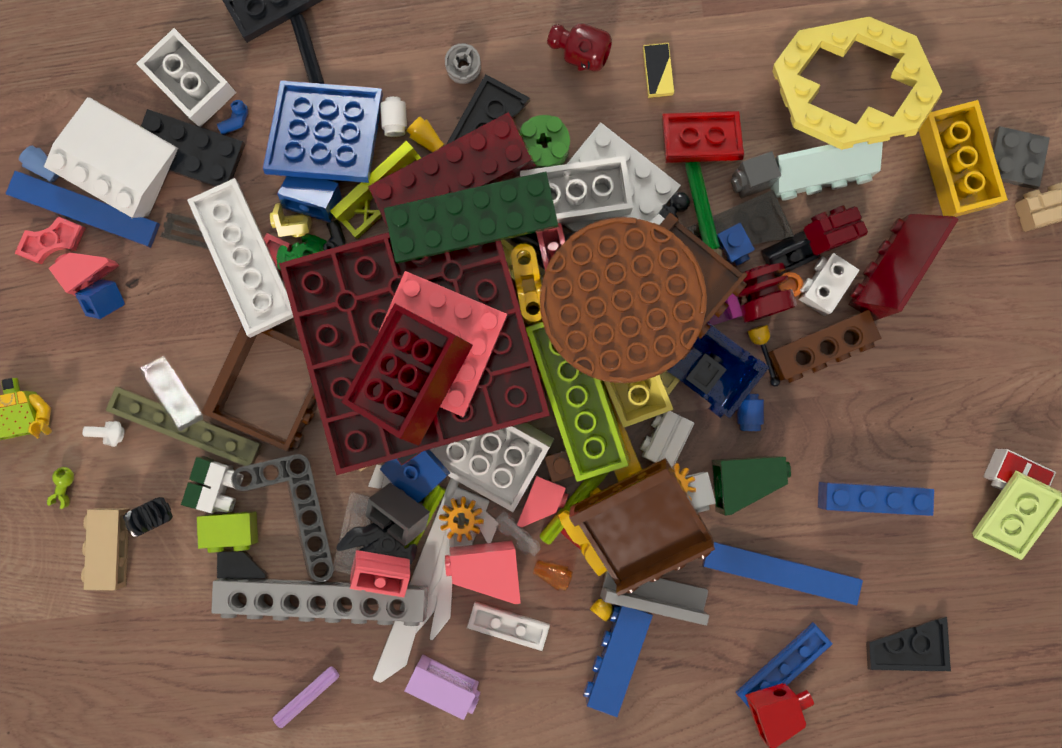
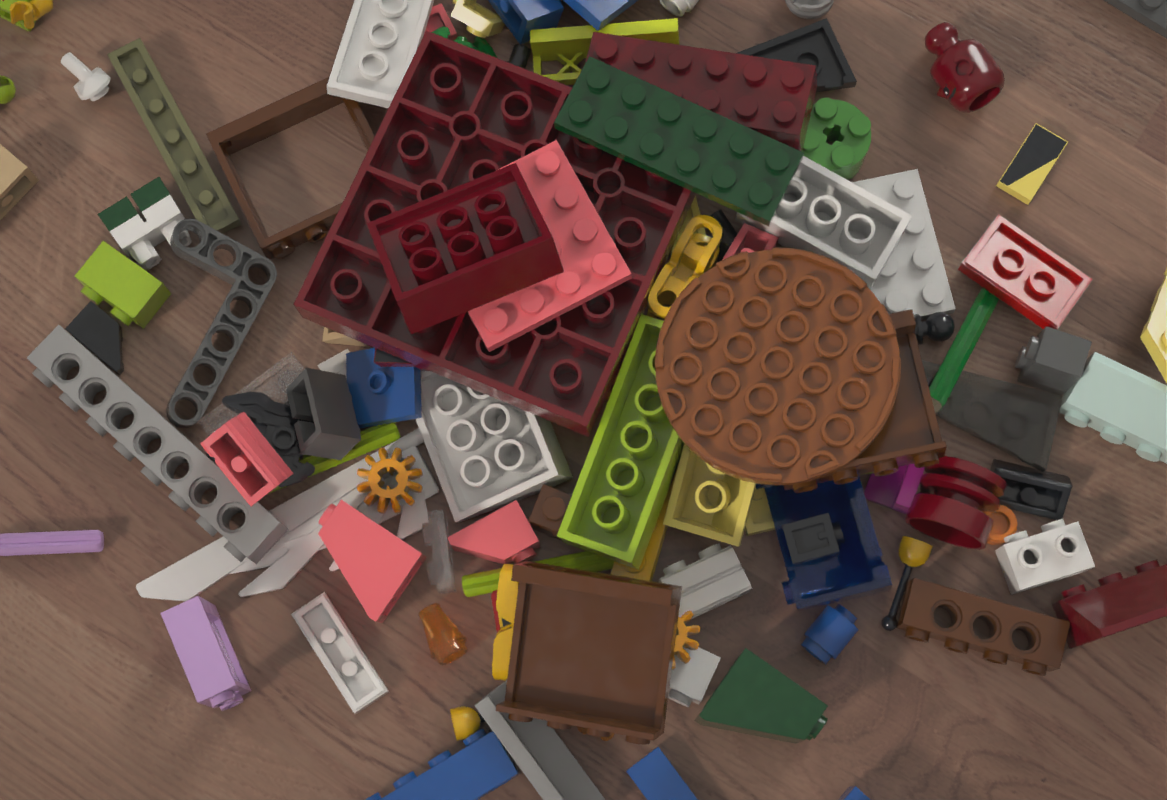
camera: 35 degrees right, 10 degrees down
black gear [123,497,173,537] -> none
clear plate [140,356,204,432] -> none
yellow cone [407,116,445,153] -> none
blue bracket [717,223,755,266] -> none
dark red brick [803,205,868,255] -> none

